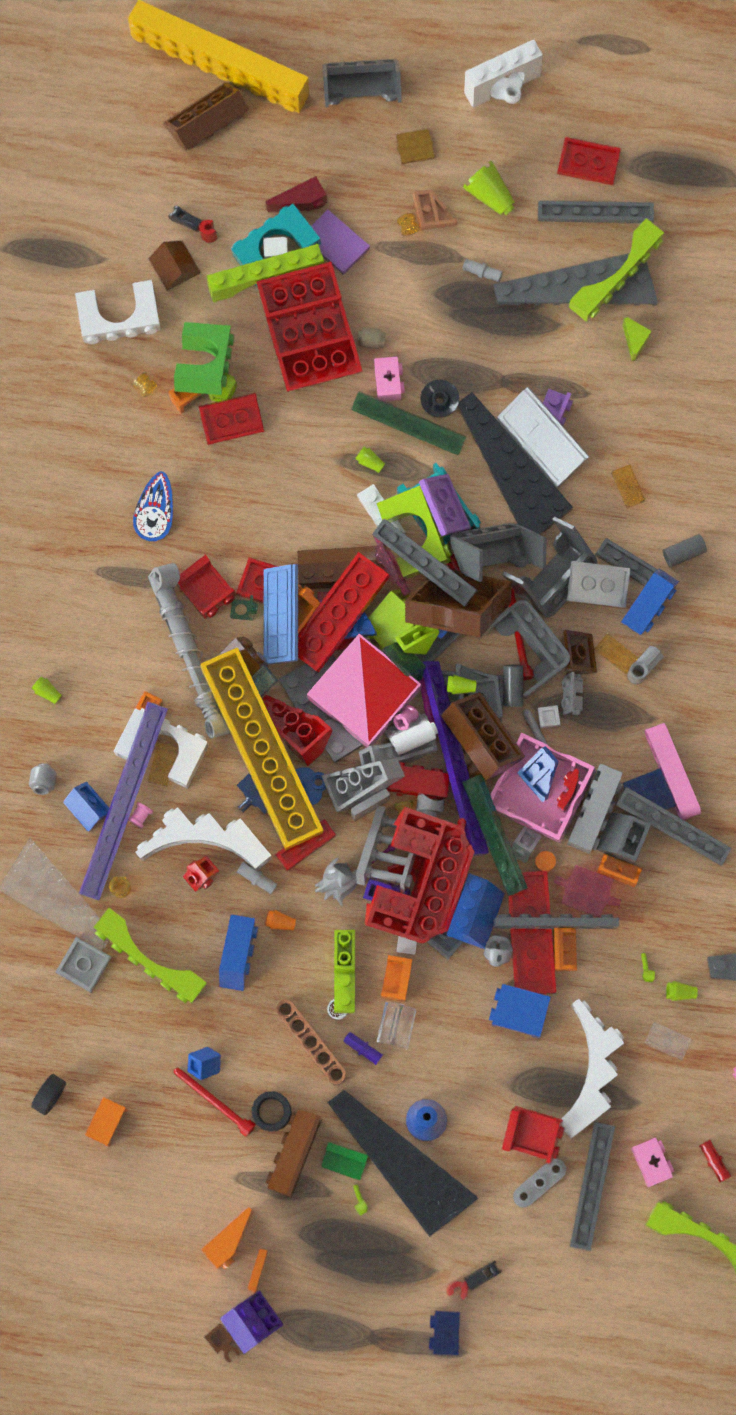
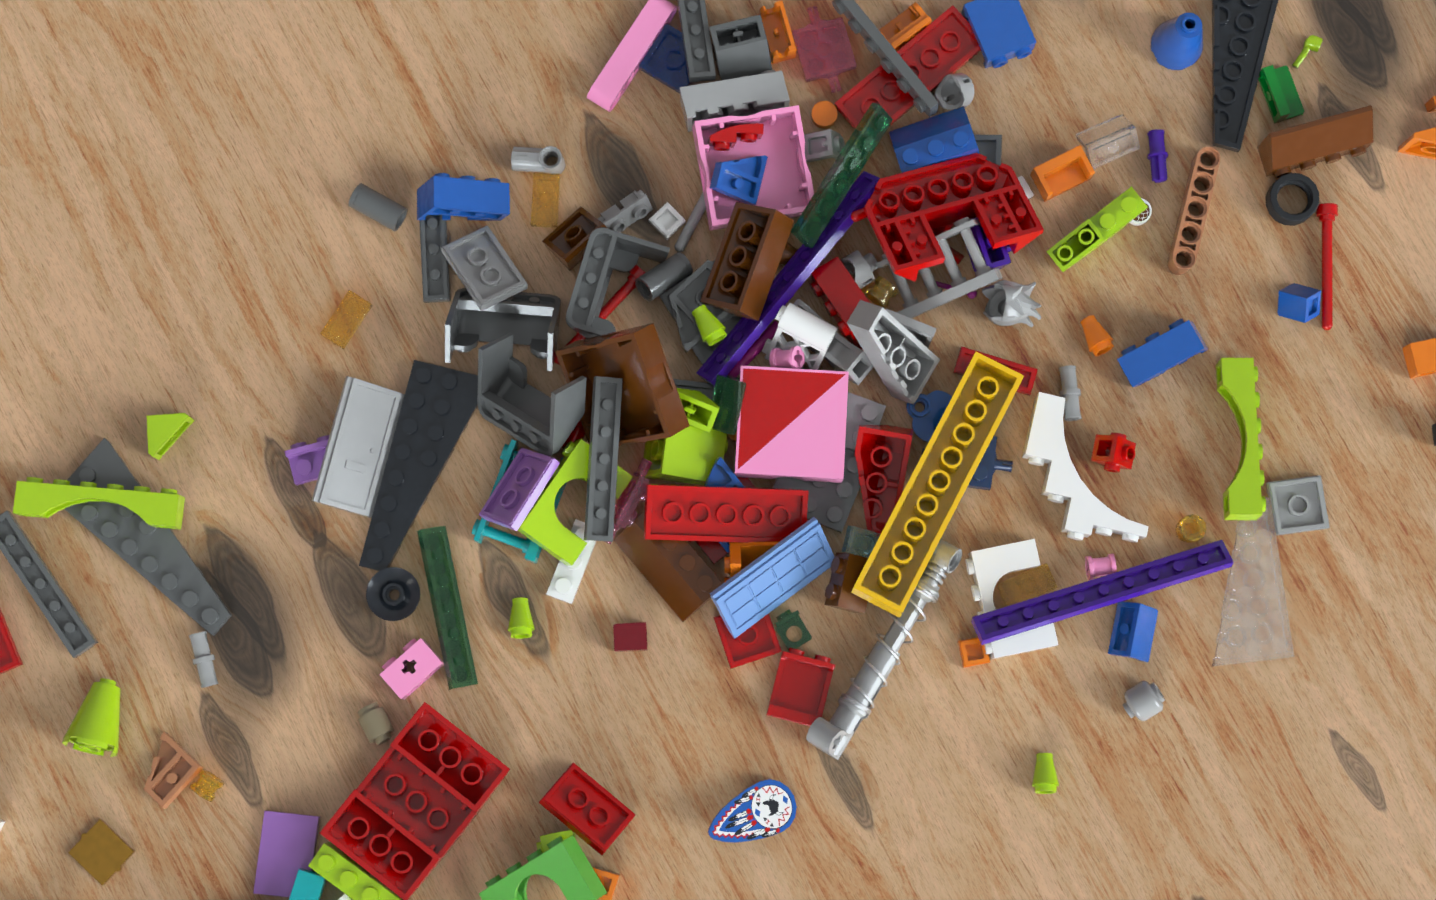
camera: 130 degrees left, 5 degrees up
none -> dark red panel [613,622,648,652]

